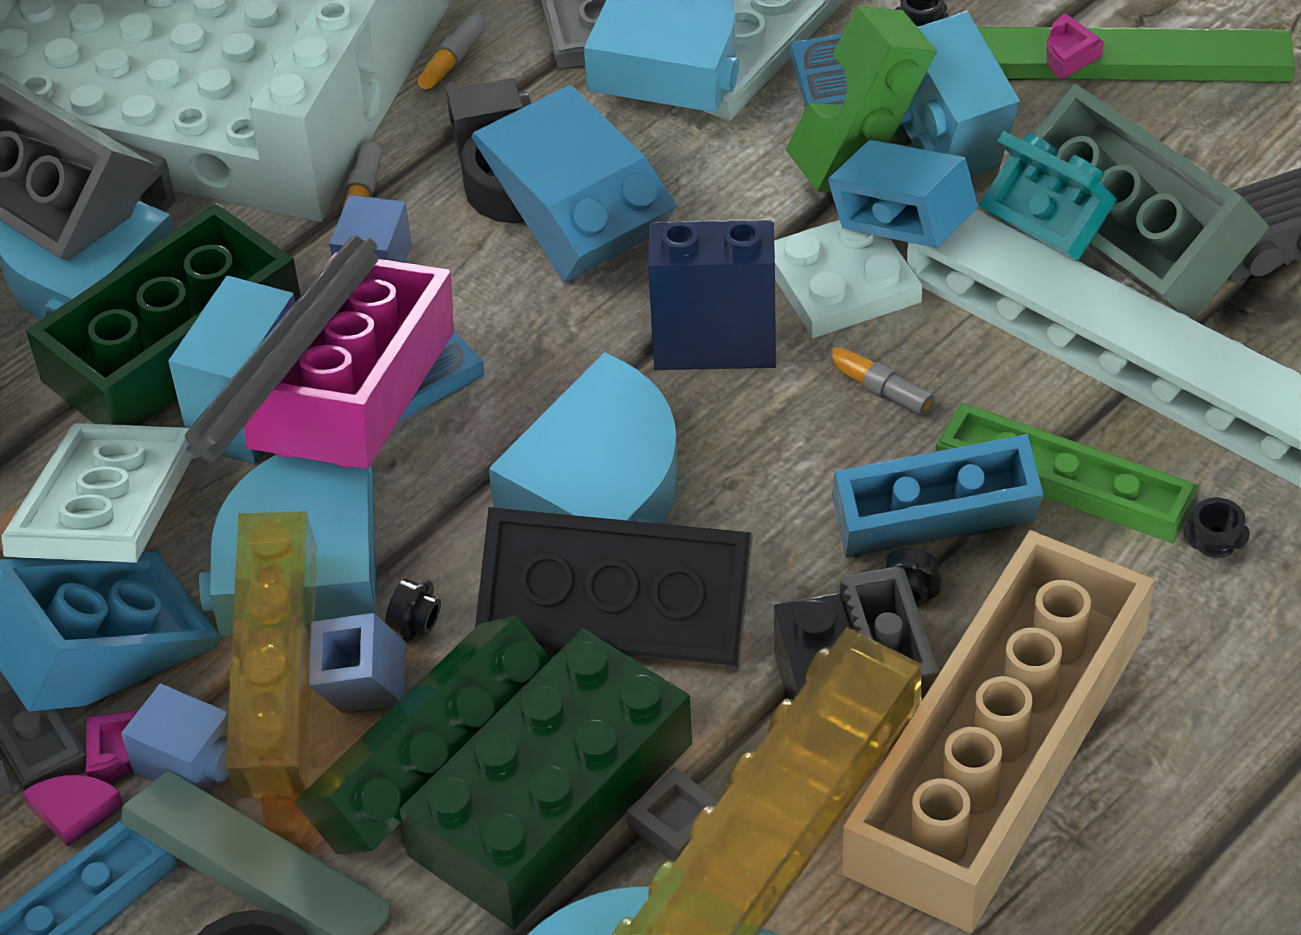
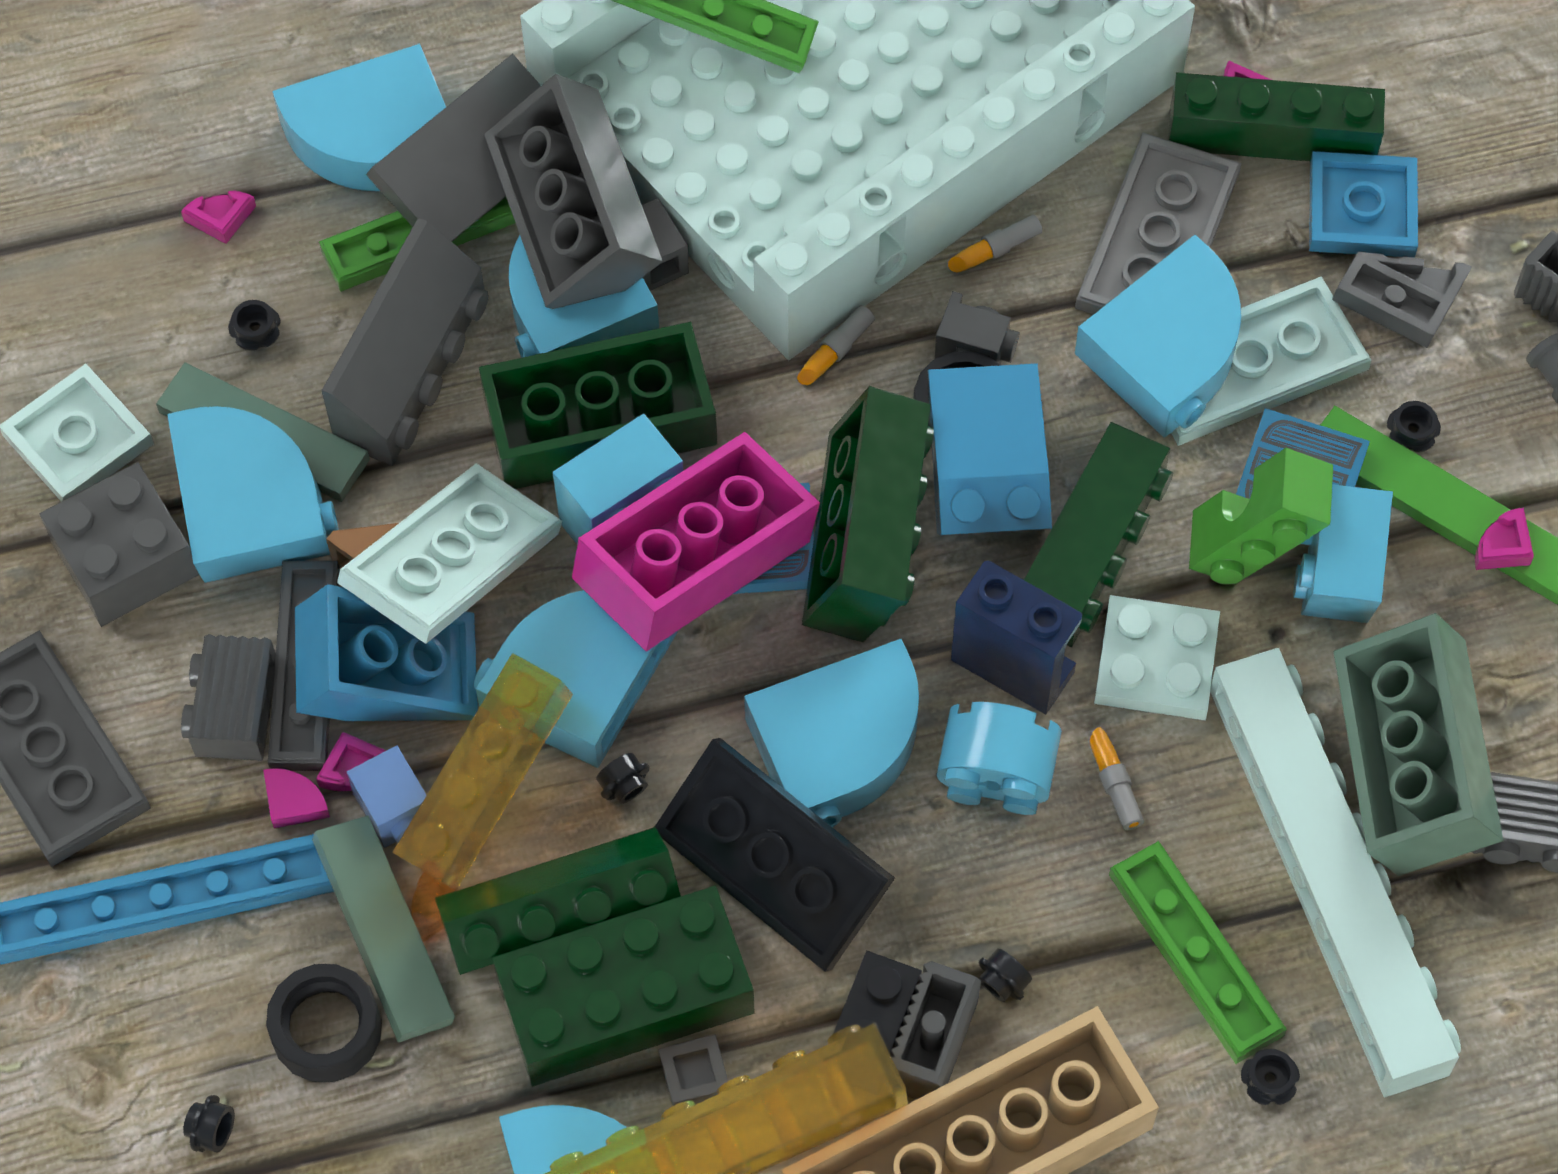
camera: 30 degrees right, 15 degrees up
dark grey axle [185,236,378,462] -> none
medium blue brick [308,613,406,713] -> none
medium blue brick [329,195,412,263] -> none
dark azure brick [828,140,978,248] -> none
dark azure brick [832,434,1044,557] -> none
teal bracket [978,131,1117,262] -> none
none -> dark green brick [802,386,934,642]
none -> medium azure brick [936,702,1062,815]
none -> dark green brick [1024,422,1173,647]

